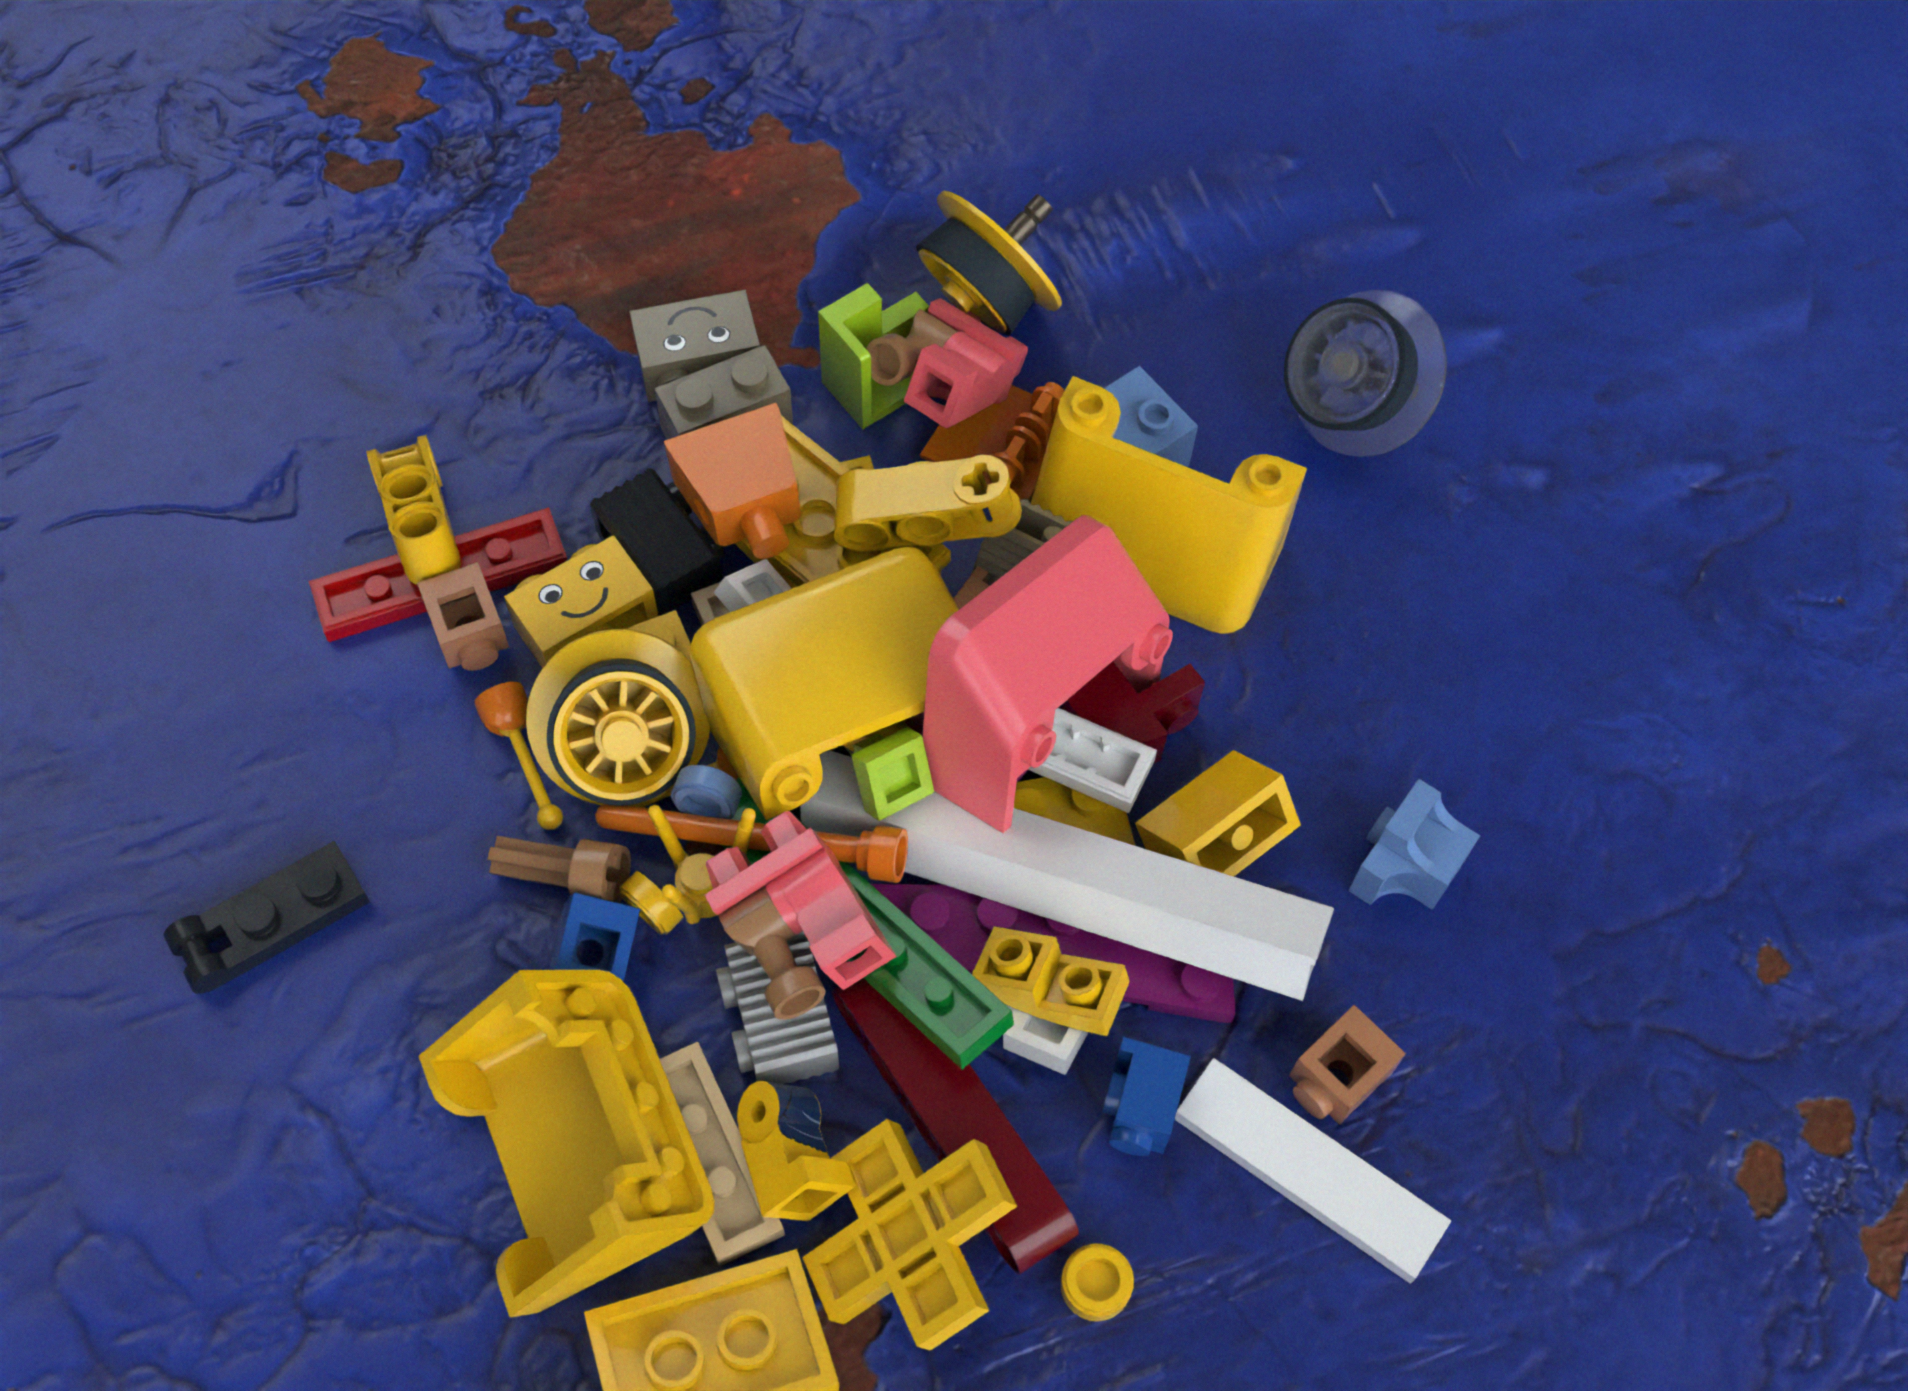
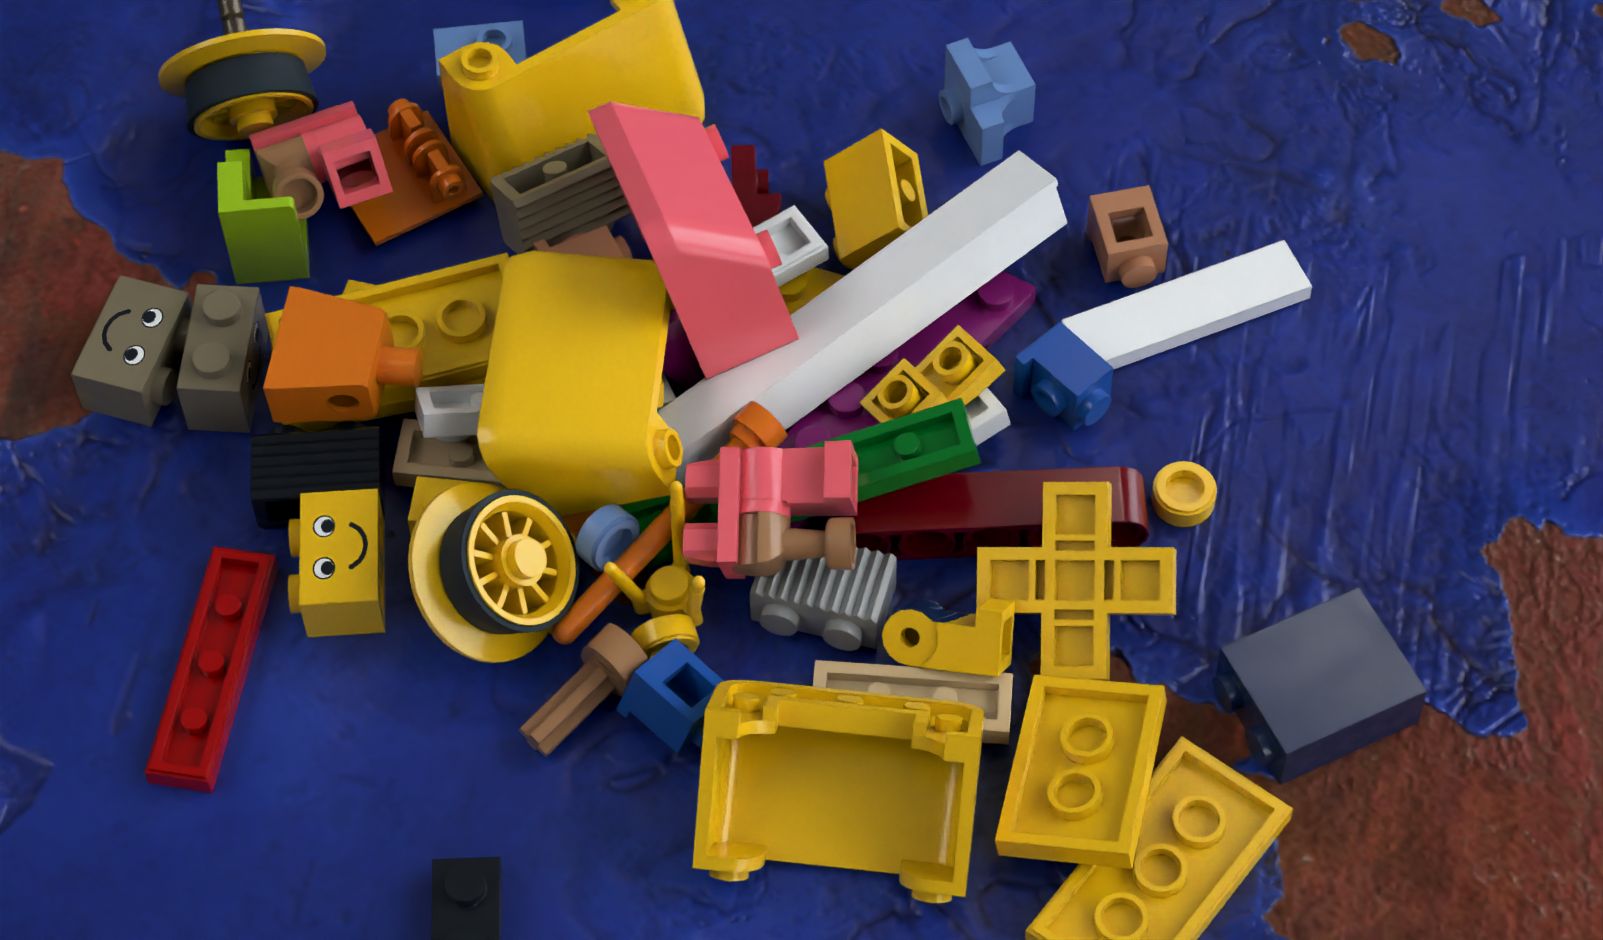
camera: 55 degrees left, 5 degrees down
yellow piece [366,434,461,585] -> none
nougat brick [417,562,510,671] -> none
hinge [474,682,563,830] -> none
yellow piece [834,455,1022,553] -> none
lime tile [851,727,934,821] -> none

